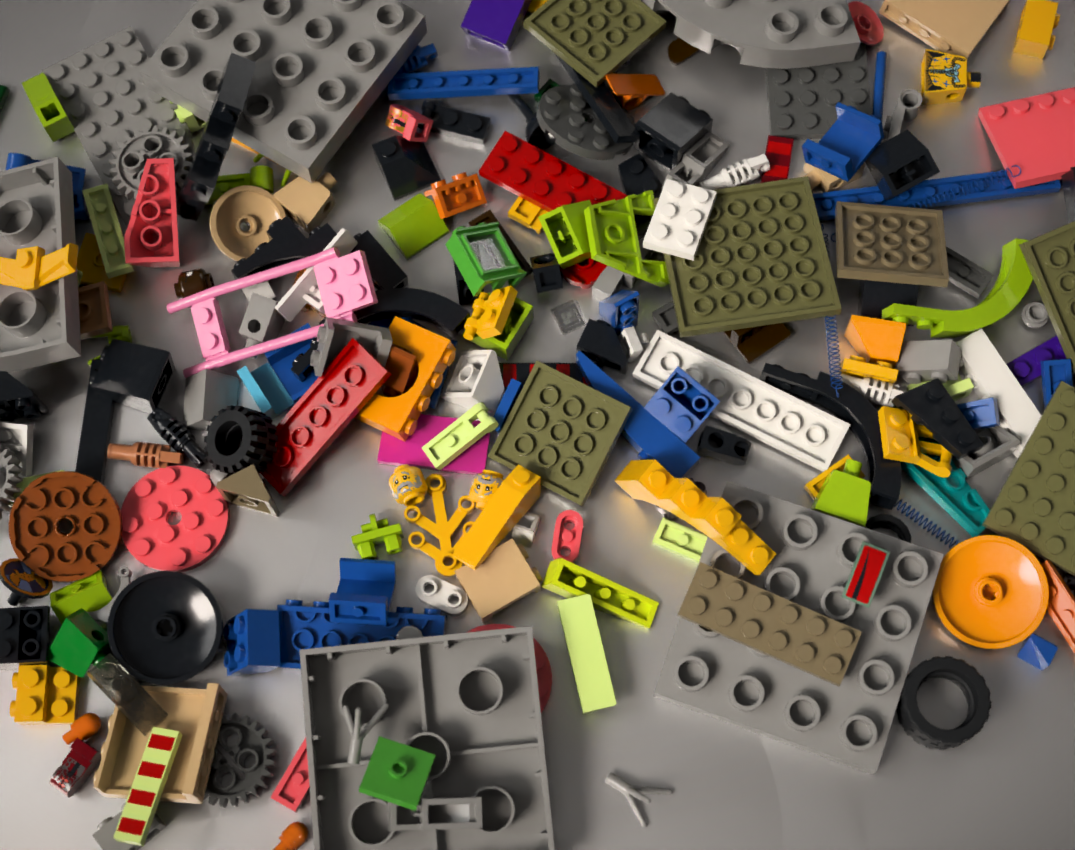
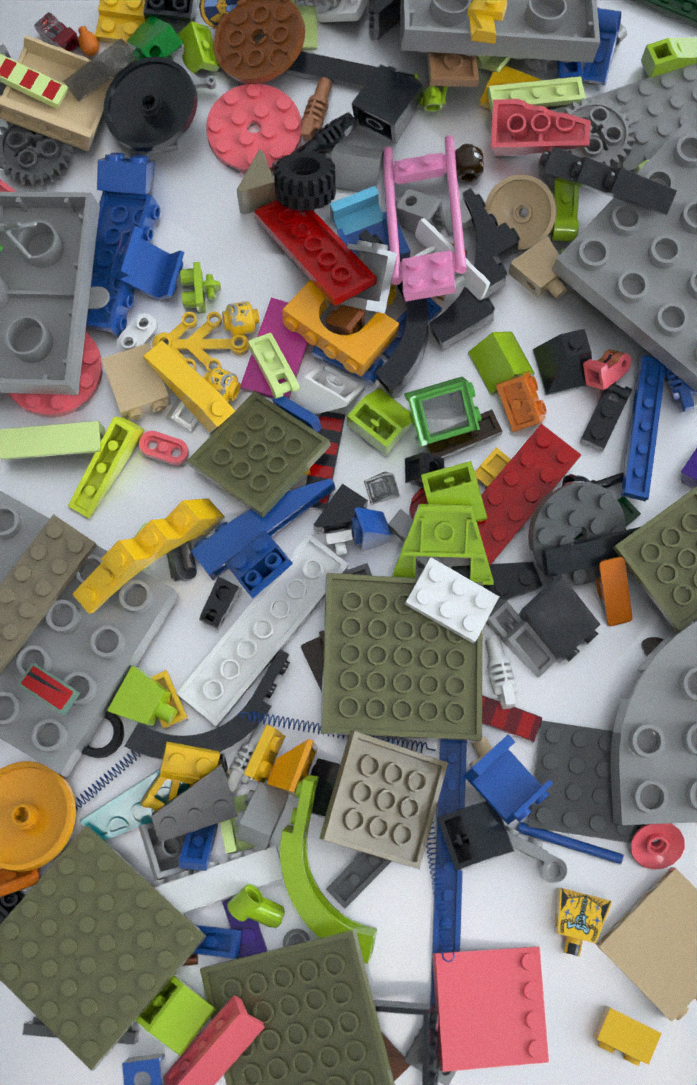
camera: 95 degrees right, 5 degrees up
yellow plate [463,286,518,340] -> none
none -> lime piece [227,884,285,929]

